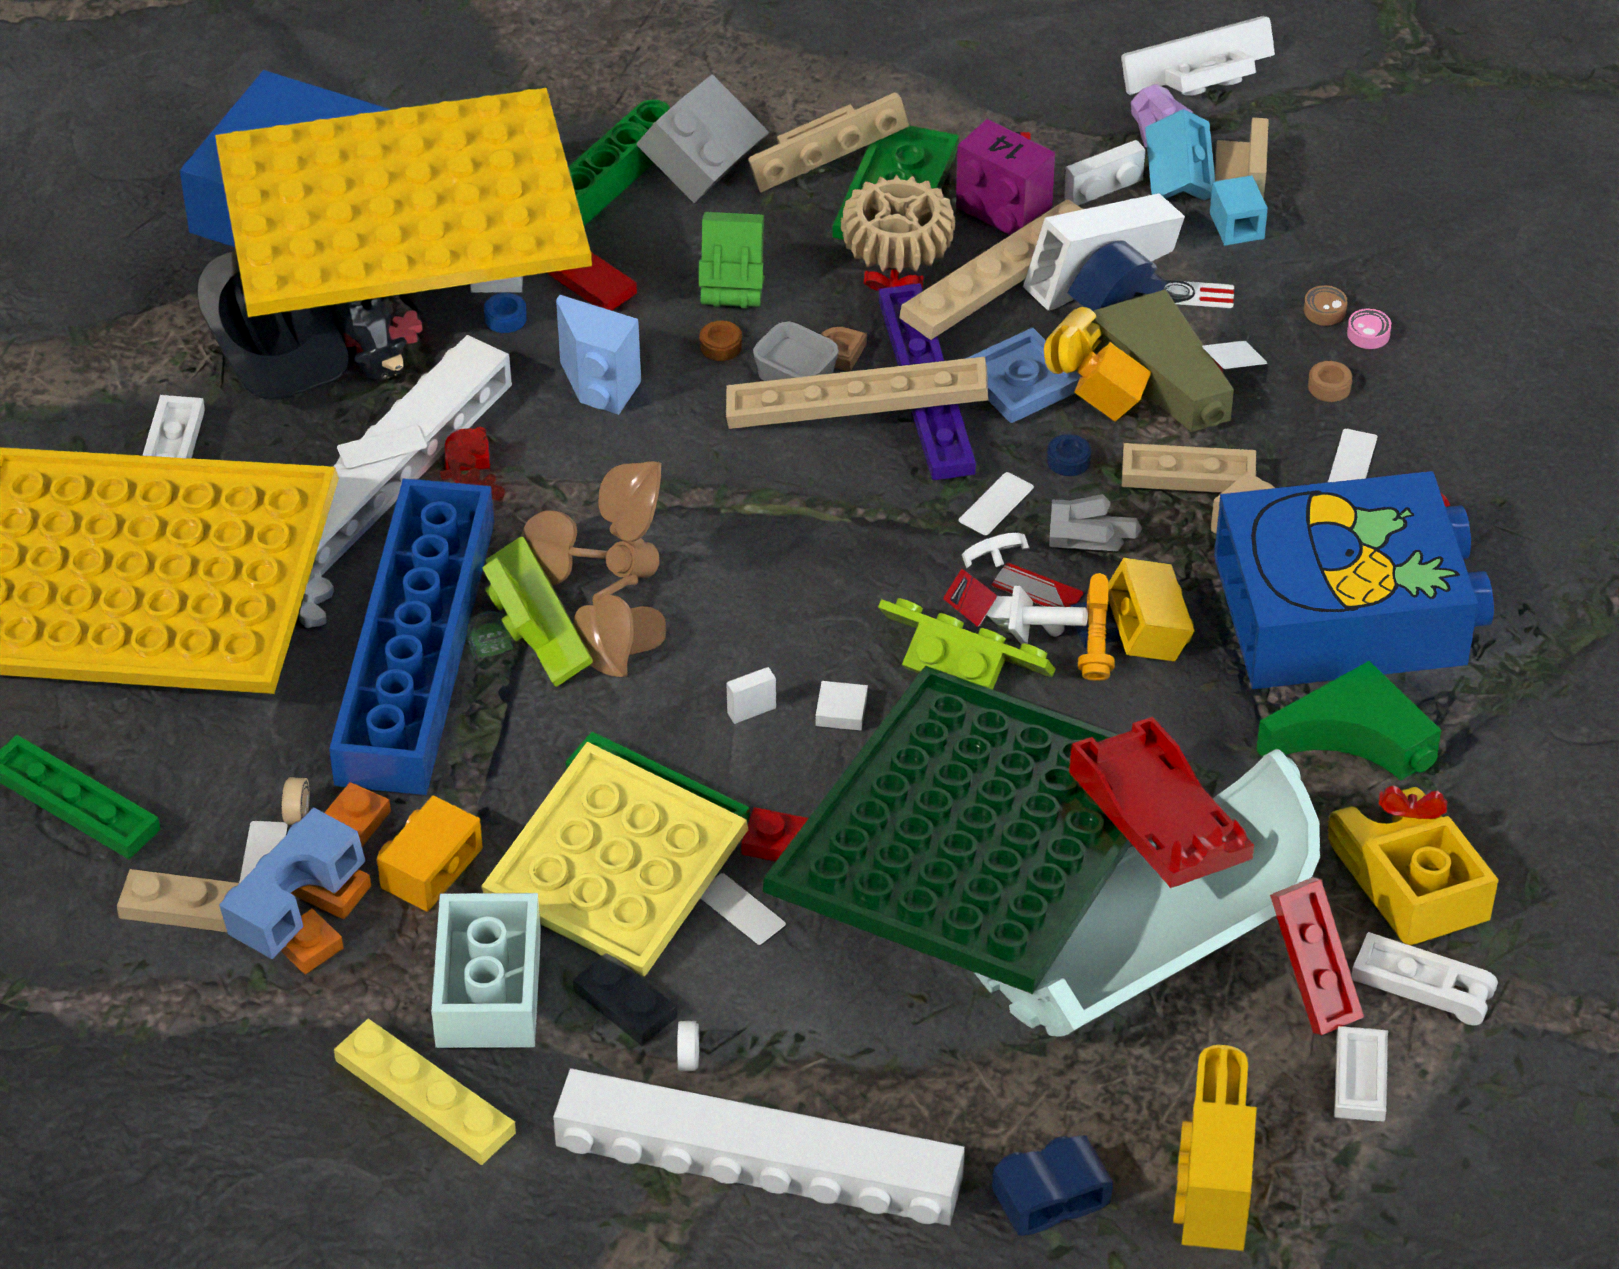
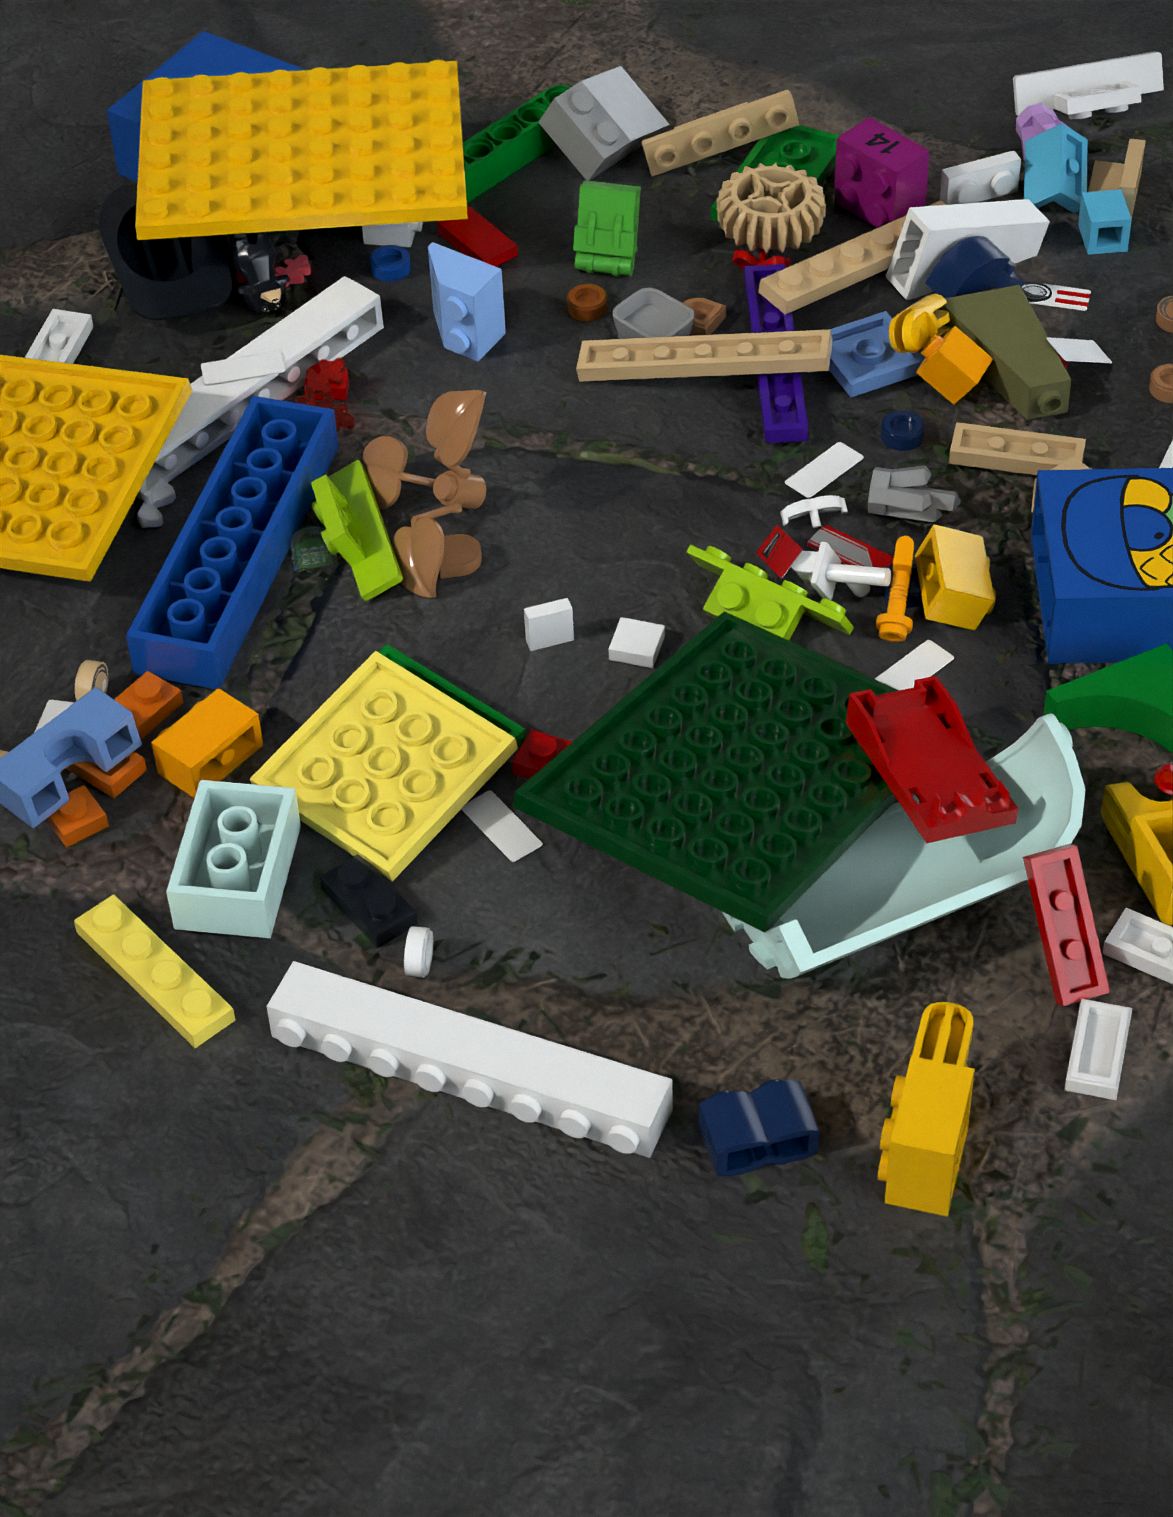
camera: 10 degrees right, 0 degrees up
none -> white sticker [875,640,954,690]

